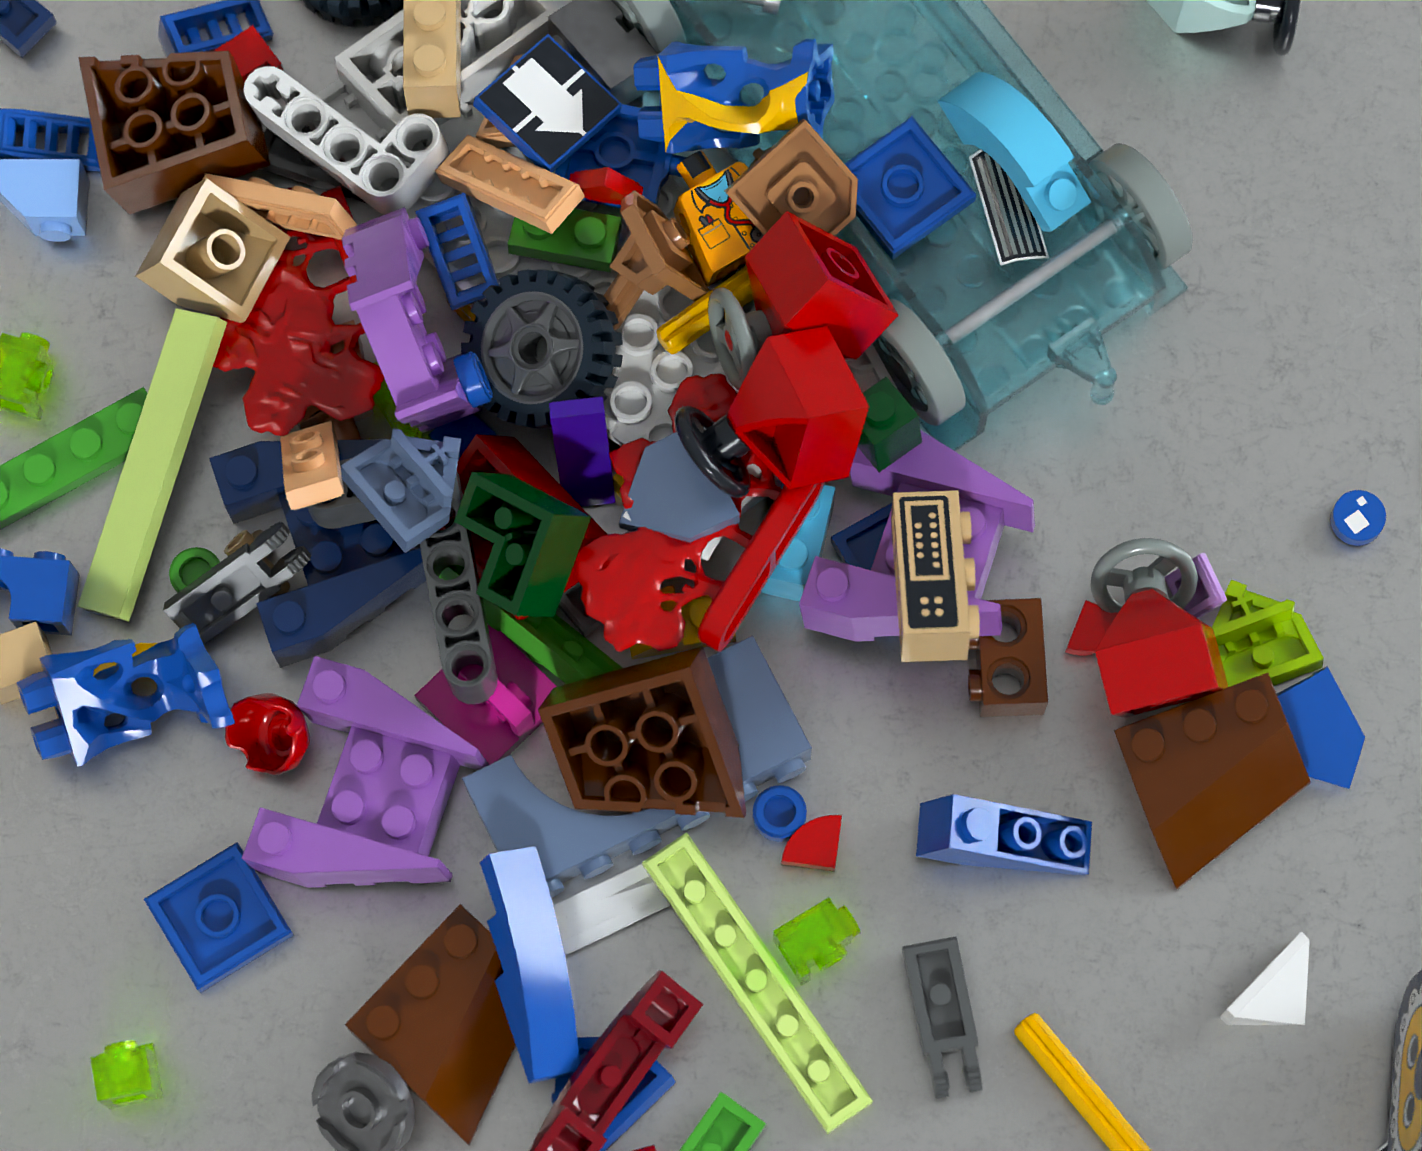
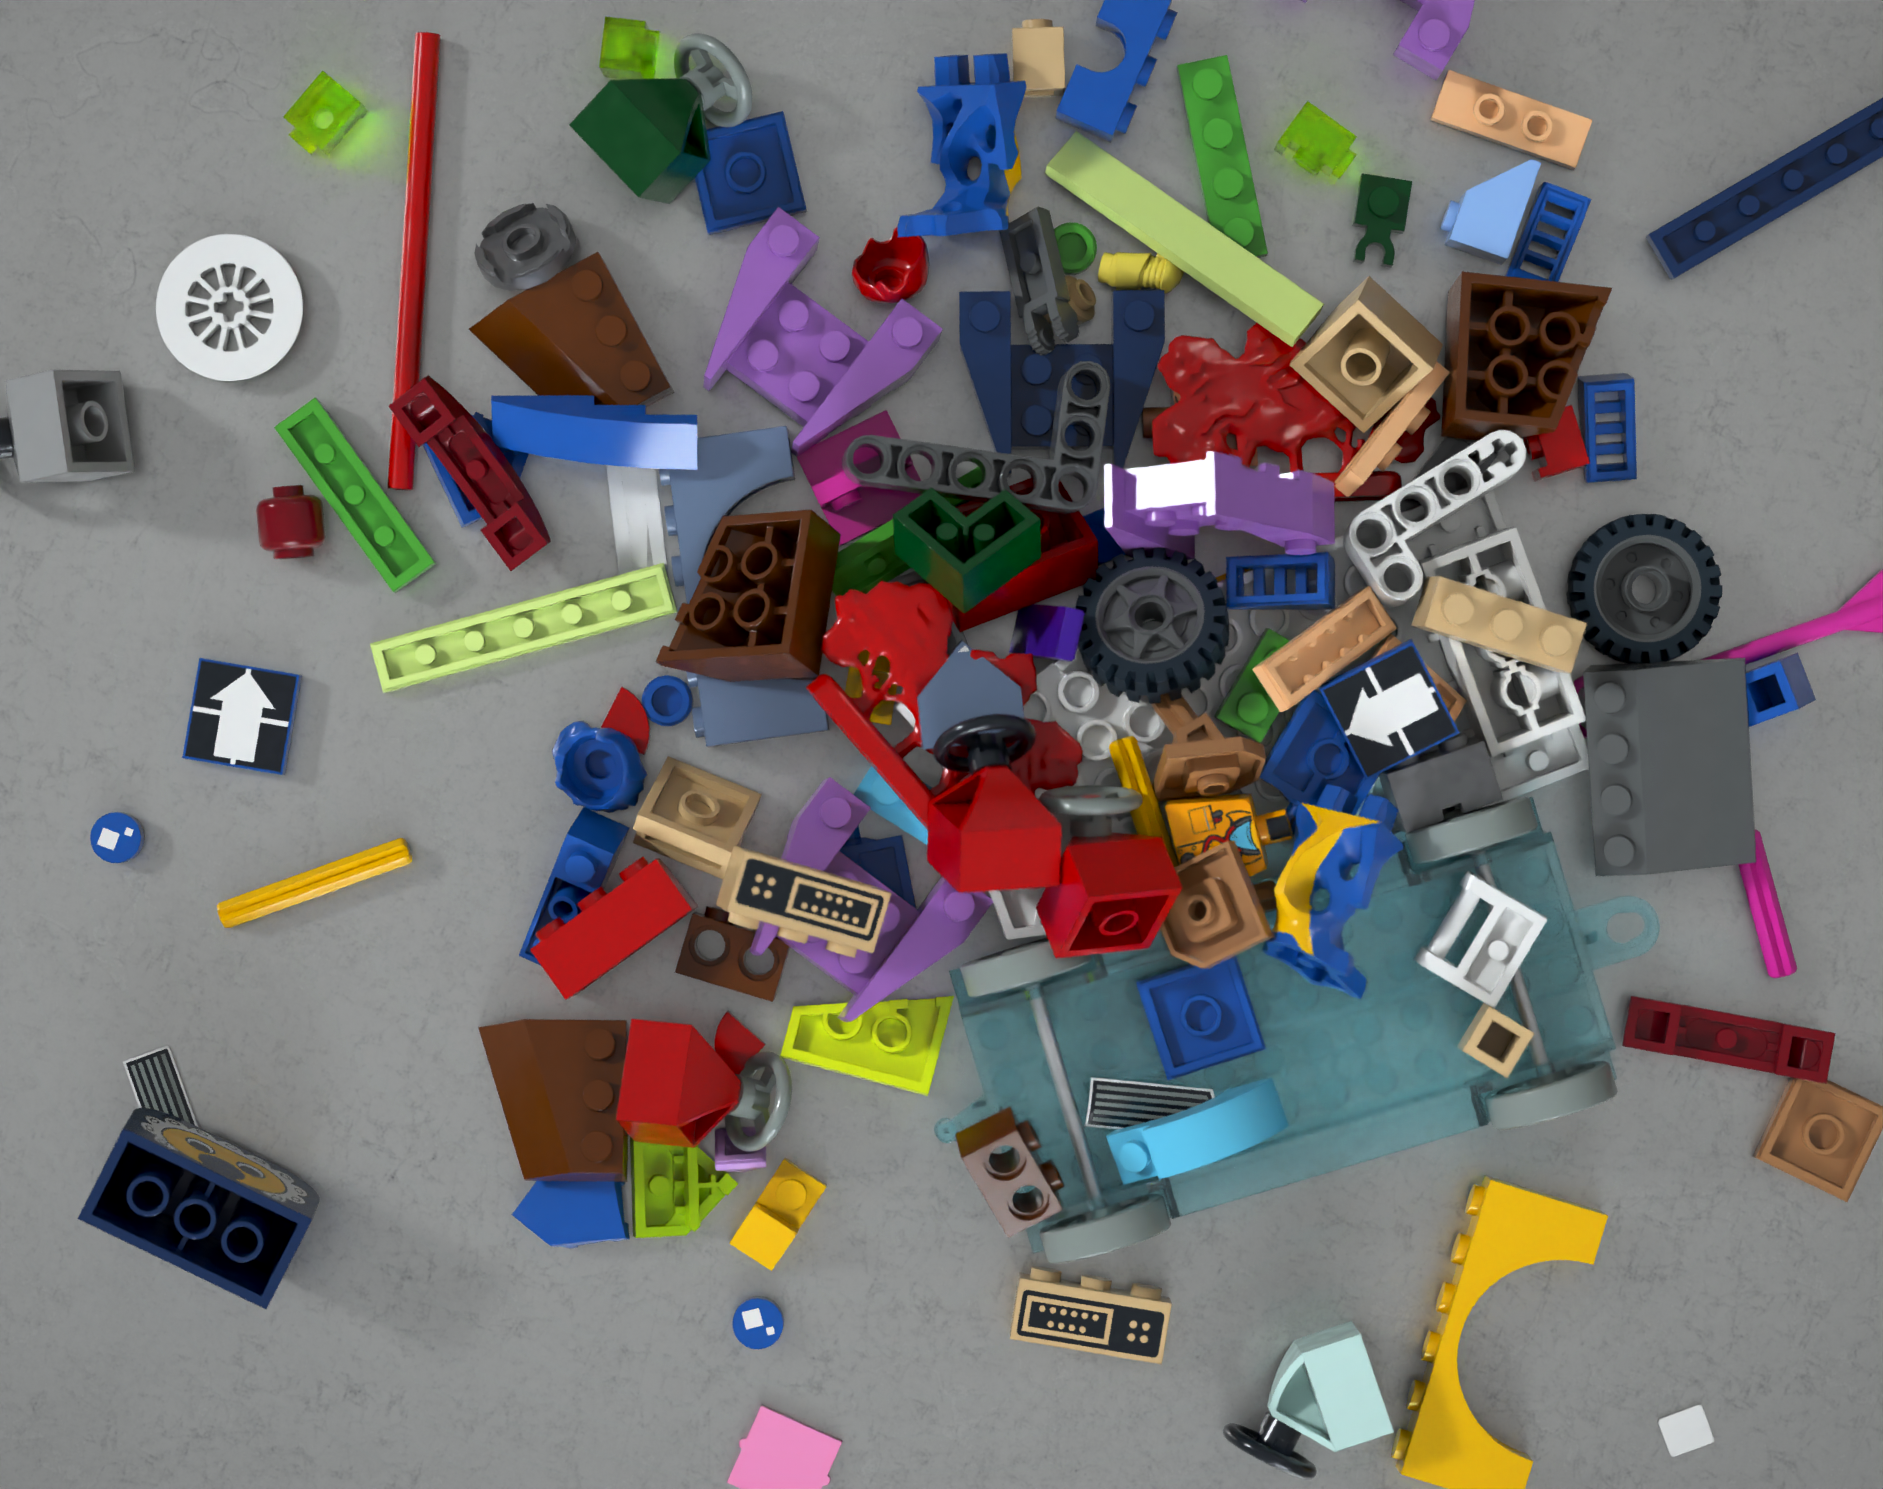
camera: 105 degrees right, 15 degrees up
light nougat plate [280,421,344,510] -> none
sand blue slope [340,429,461,553] -> none
blue tile [453,351,493,408] -> none
red tile [569,167,643,205] -> none
clear neon green brick [773,897,861,986] -> none
dark green brick [857,377,922,472] -> none
dark grey hinge [902,936,983,1099] -> none
white slope [1219,931,1310,1025] -> none
none -> red slope [530,856,699,1000]
none -> blue hair [552,721,647,813]
none -> dark green piece [569,33,752,204]
none -> tan bracket [633,756,762,880]
none -> yellow slope [729,1158,827,1271]
none -> neon yellow wing [780,996,954,1096]
none -> reddish brown brick [955,1106,1065,1238]
none -> brick [1010,1266,1172,1364]
none -> light yellow arm [1098,252,1184,294]
none -> dark green plate [1353,173,1412,268]

